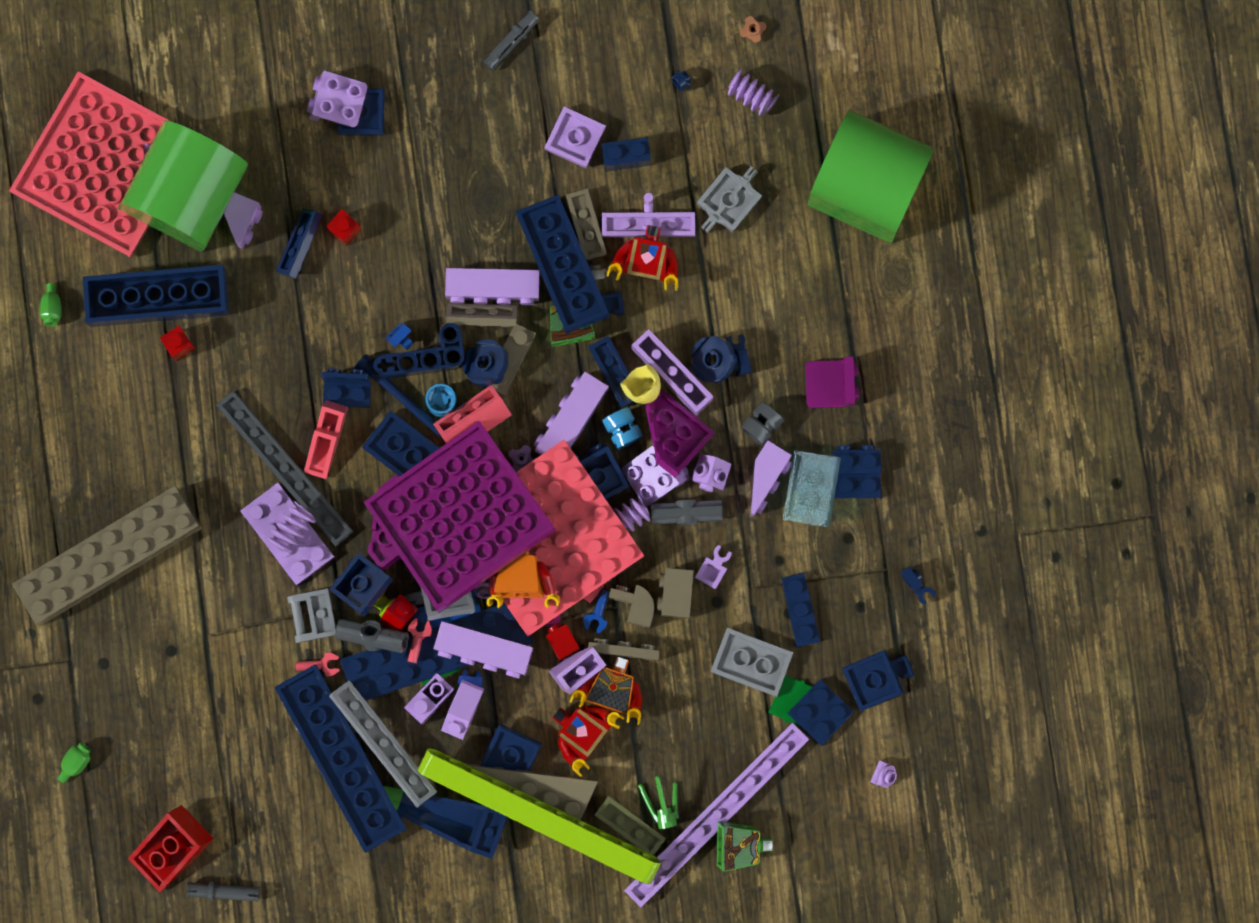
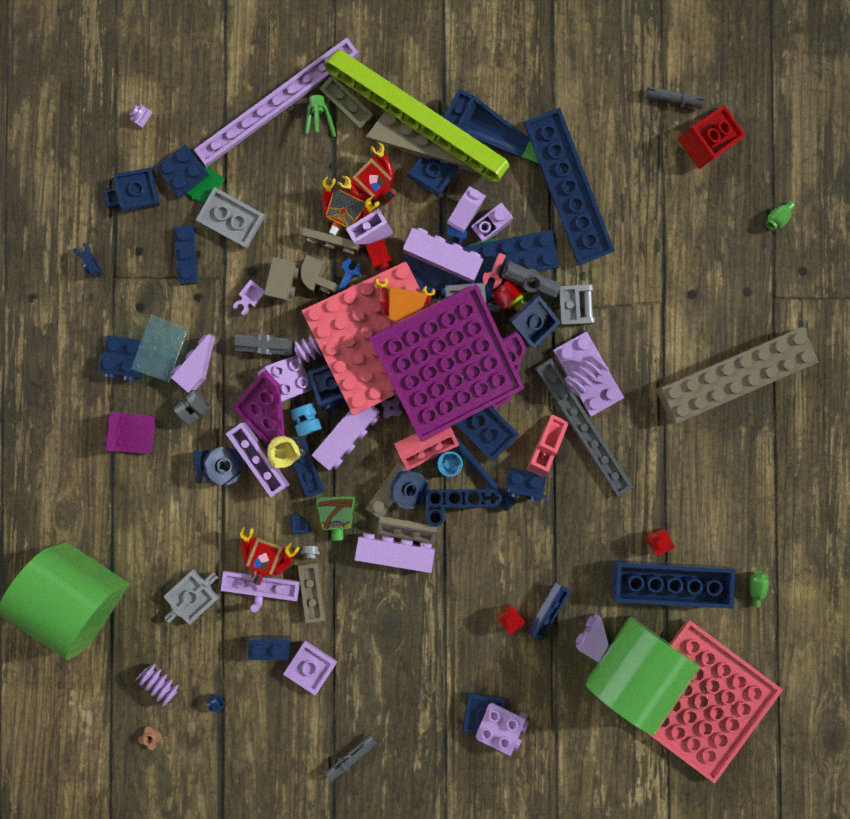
camera: 175 degrees left, 5 degrees up
coral bar [296,653,341,677] -> none
light grey plate [329,681,437,808] -> none
blue tile [385,322,414,350] -> none
dark blue plate [515,195,610,334] -> none
lavender brick [692,454,731,492] -> none
torso [717,821,773,871] -> none

